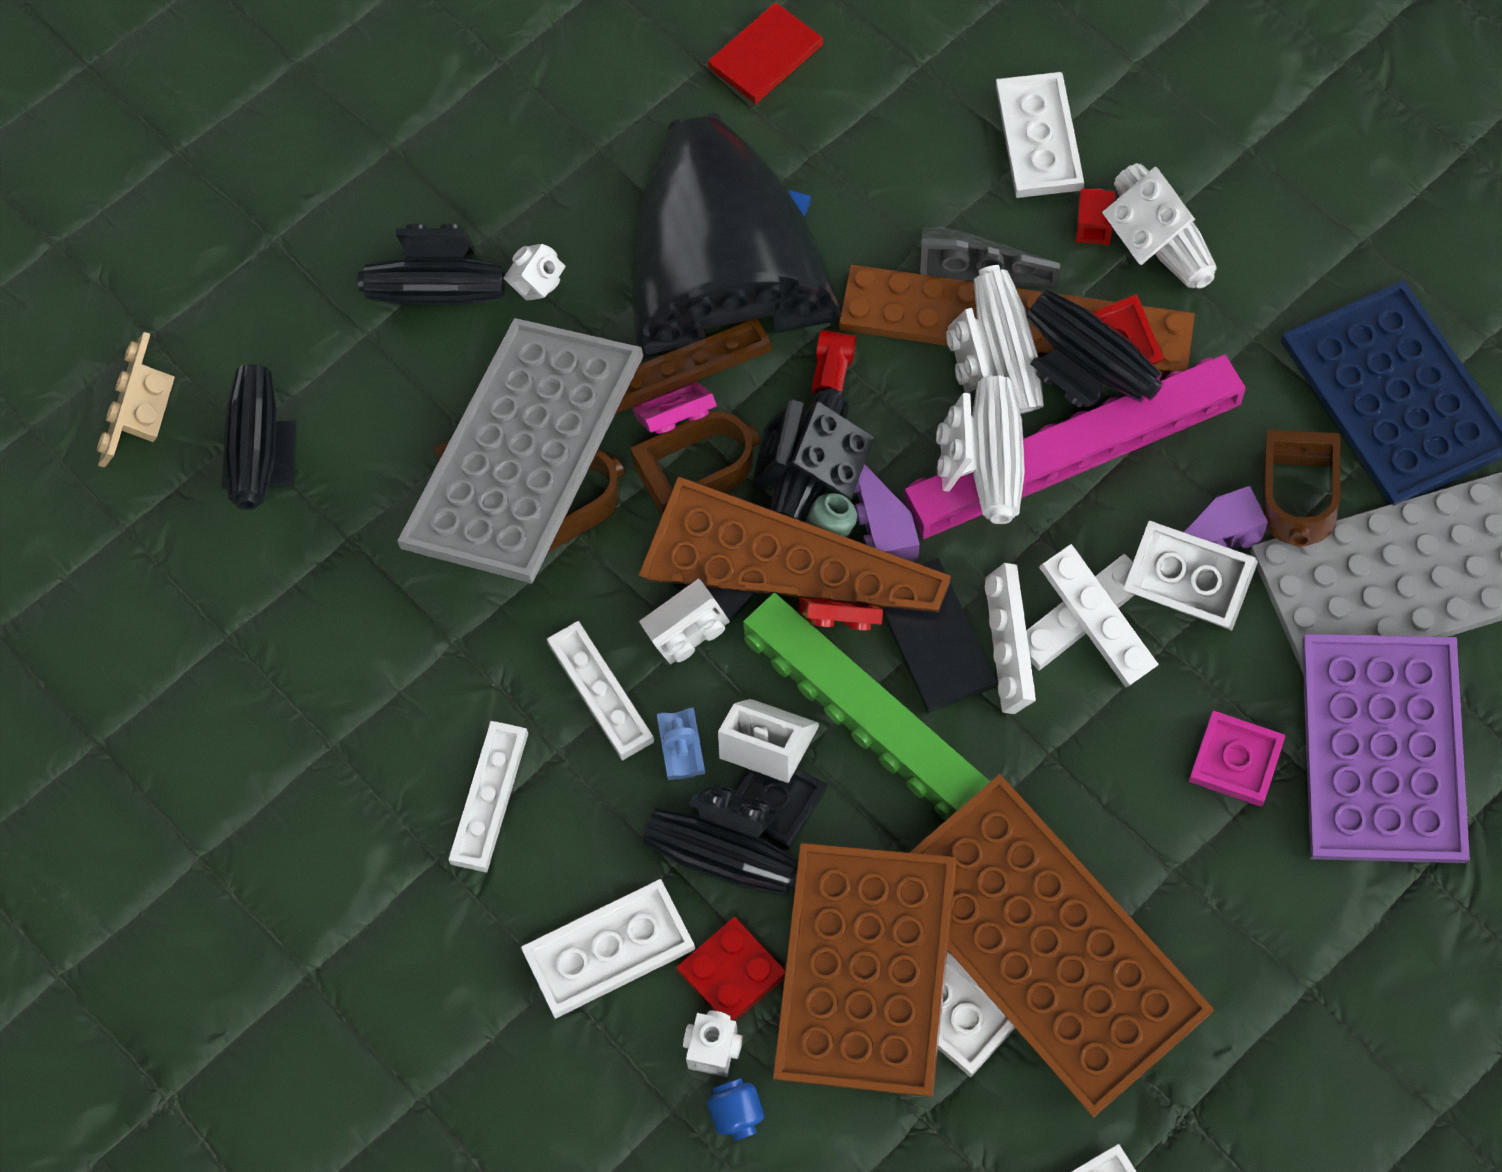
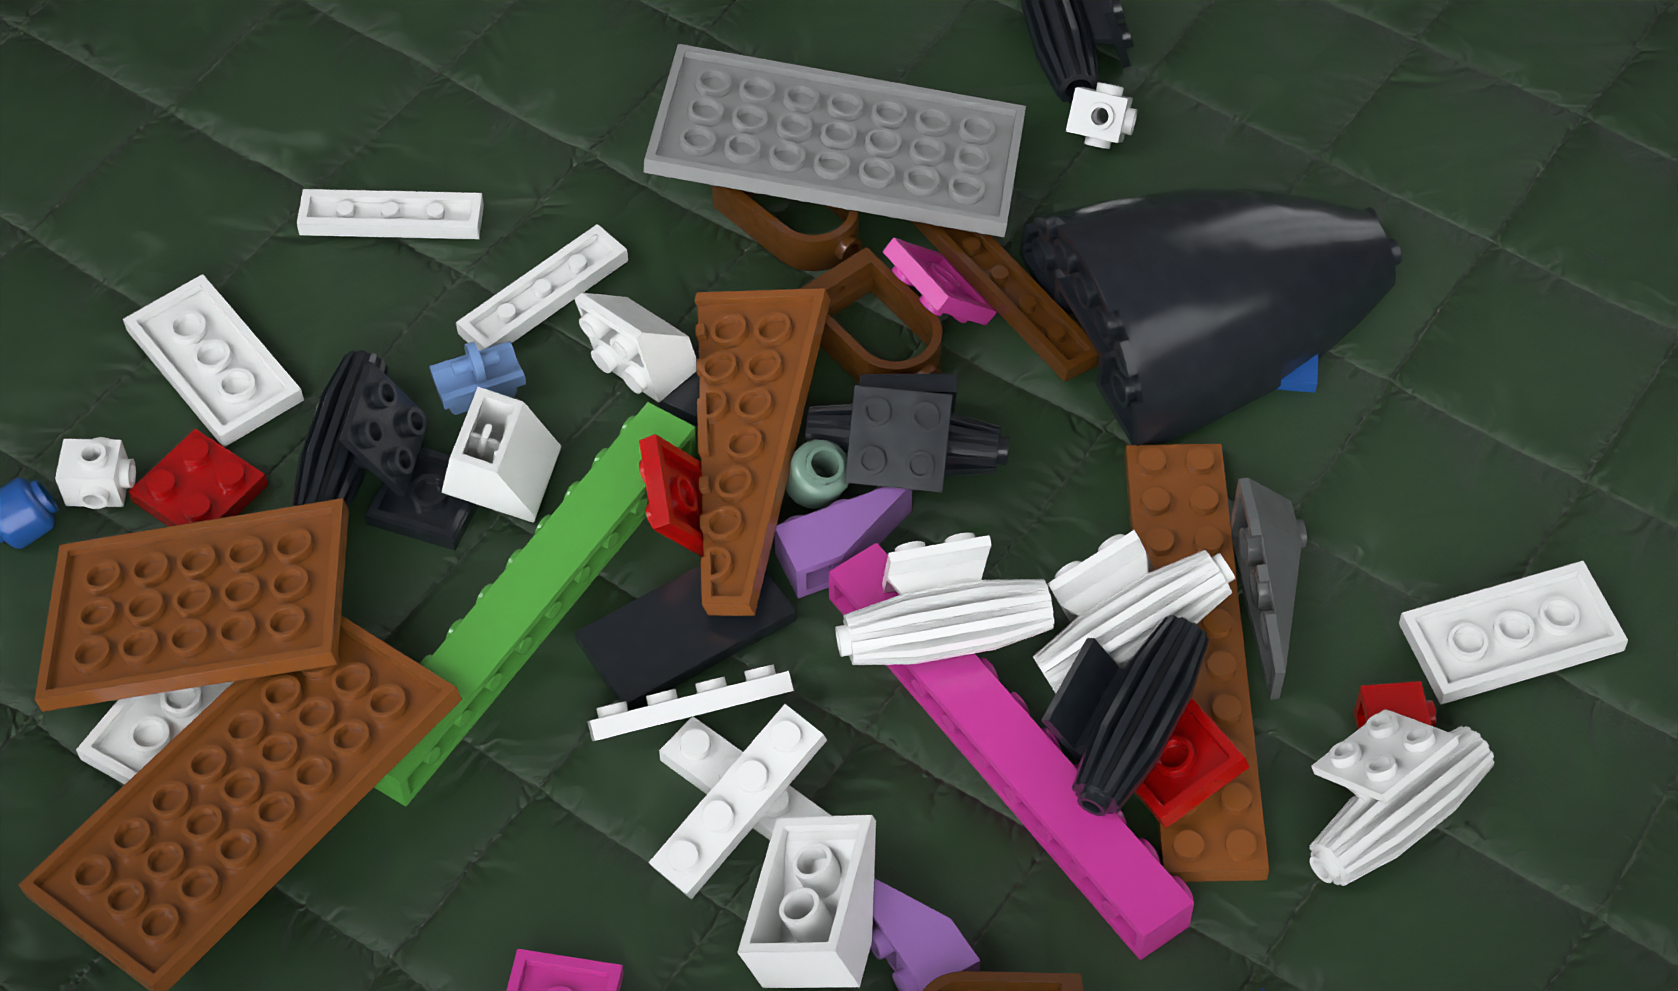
camera: 75 degrees right, 10 degrees down
red tile [708,2,823,105] -> none
red piece [812,330,856,395] -> none

